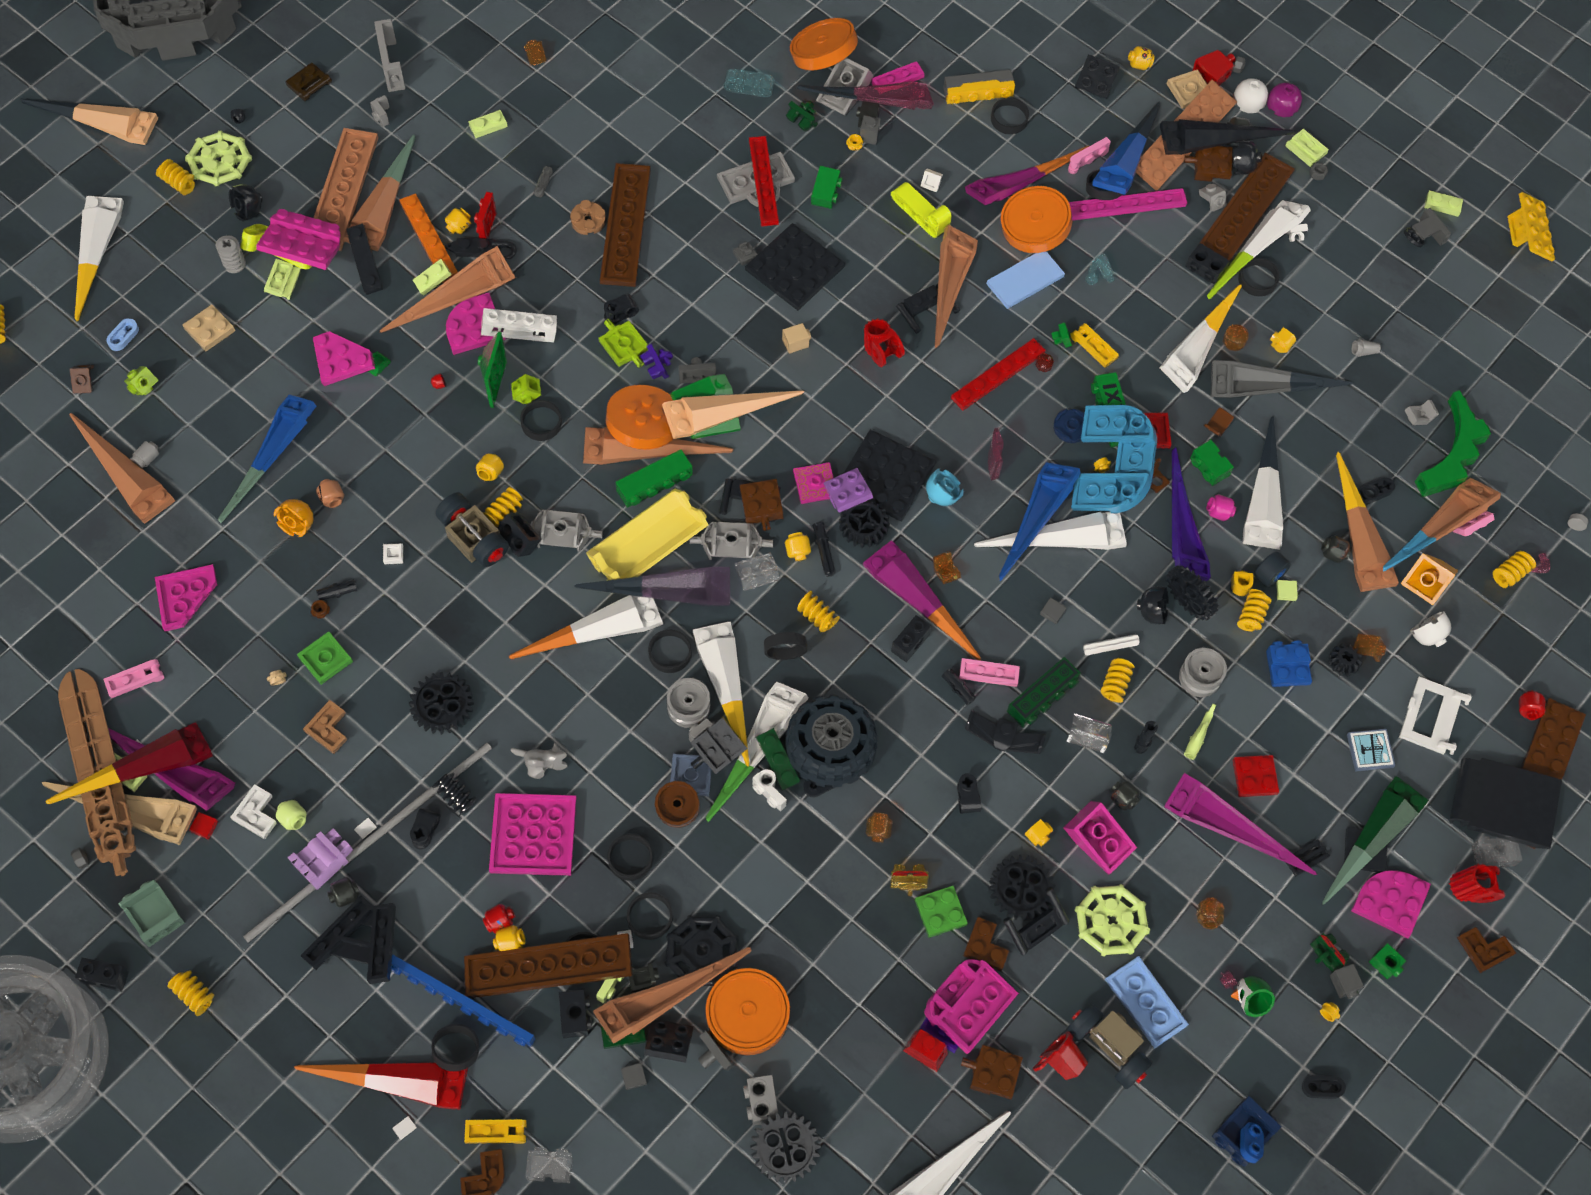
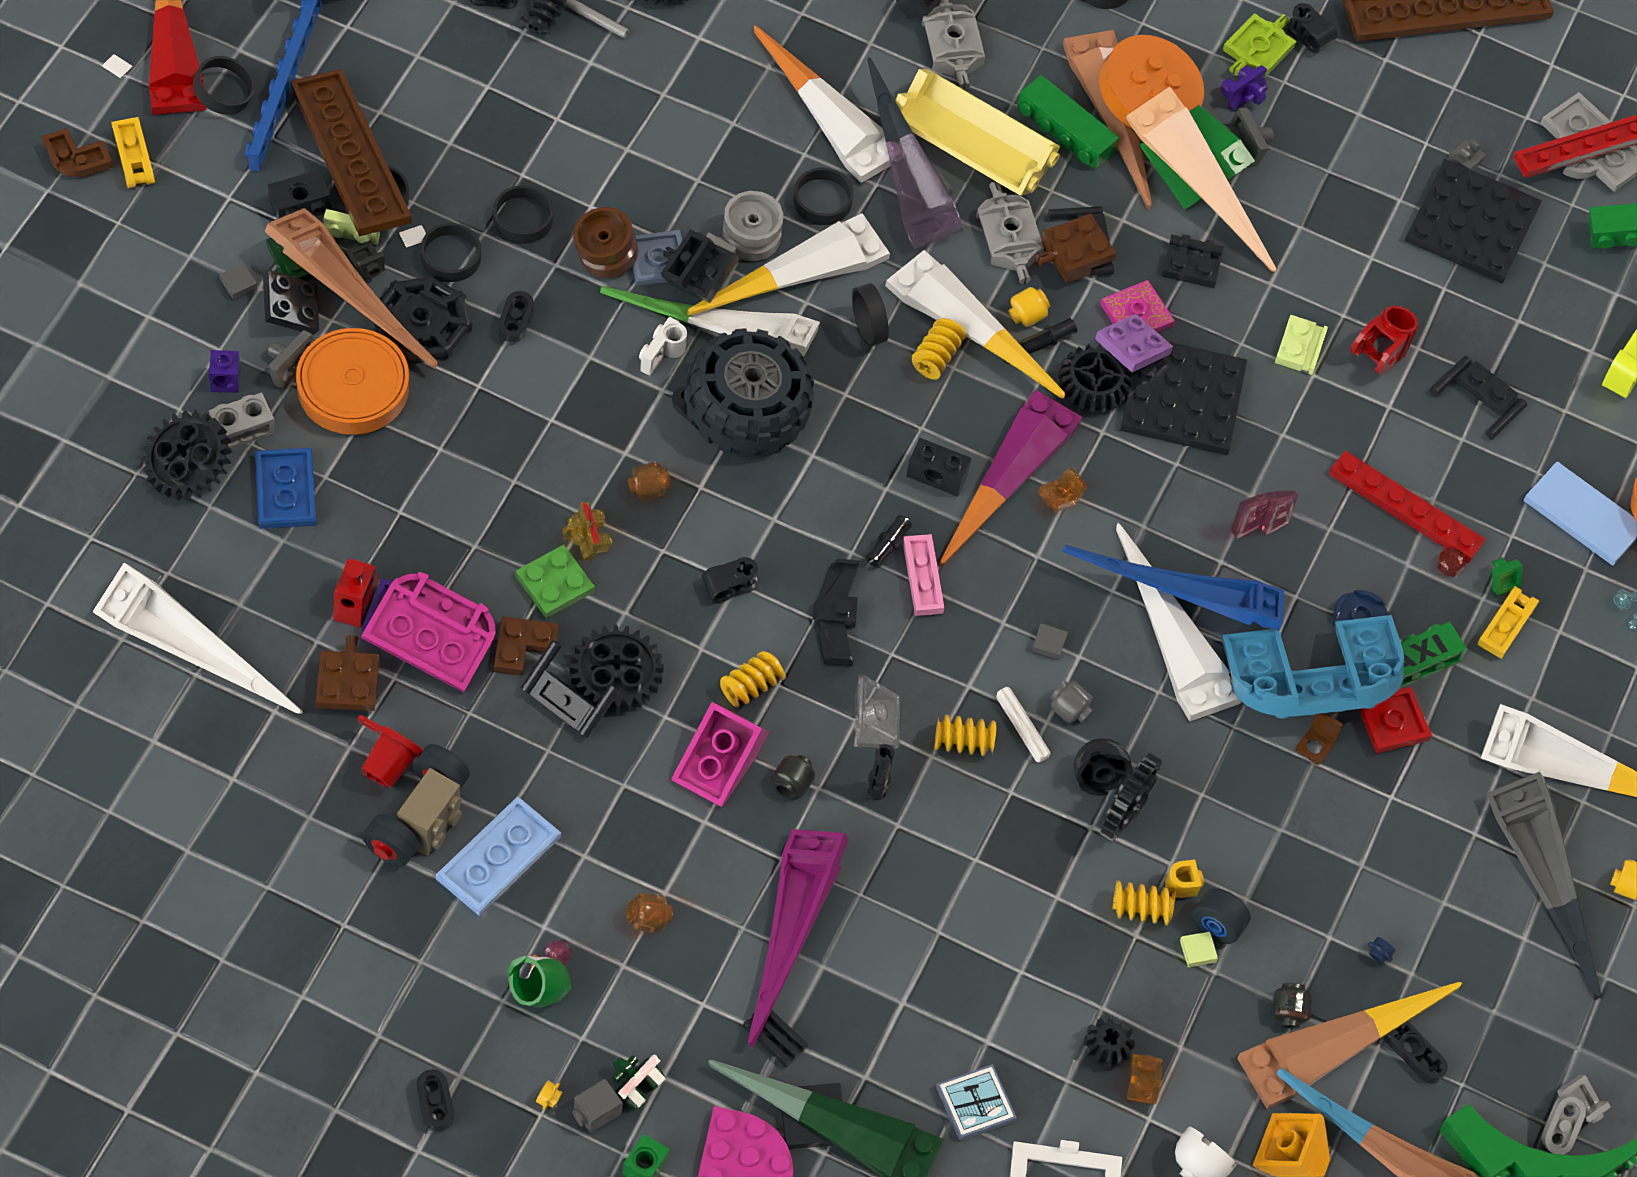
camera: 70 degrees right, 5 degrees down
red head [483,904,515,934] -> none
dark pink plate [489,793,577,876] -> none
yellow head [493,925,526,951] -> none
light grey animal [511,742,567,779] -> none
clear brick [525,1147,573,1183] -> none
clear bracket [735,553,779,591] -> none
dark green plate [755,728,800,791] -> none
tan brick [782,323,811,353] -> none
medium azure cylinder [926,469,964,506] -> none
nougat plate [935,224,978,348] -> none
dark green brick [1007,657,1081,728] -> none
yellow plate [1025,819,1053,847] -> none
yellowish green plate [1075,884,1150,957] -> none
yellow plate [1093,457,1111,473] -> none
dark purple plate [1172,447,1211,581] -> none
light grey wheel [1179,648,1227,697] -> none
yellowish green animal [1184,704,1216,760] -> none
green brick [1190,440,1234,486] -> none
reddish brown bracket [1203,408,1234,437] -> none
dark pink head [1206,494,1236,521] -> none
dark blue panel [1212,1096,1282,1167] -> none
clear orange head [1223,324,1249,351] -> none
red plate [1233,755,1279,797] -> none
blue plate [1240,1122,1264,1163] -> none
white plate [1243,416,1283,550] -> none
blue plate [1266,640,1312,687] -> none
none -> dark purple brick [209,350,241,393]
none -> blue tile [255,448,317,529]
none -> black plate [498,291,534,342]
none -> yellow piece [720,651,786,708]
none -> white plate [885,250,1065,398]
none -> dark grey head [1050,681,1093,723]
none -> black plate [1162,234,1224,288]
none -> yellowish green plate [1275,315,1328,375]
none -> dark blue plate [1368,937,1396,964]
none -> light grey plate [1541,1095,1586,1155]

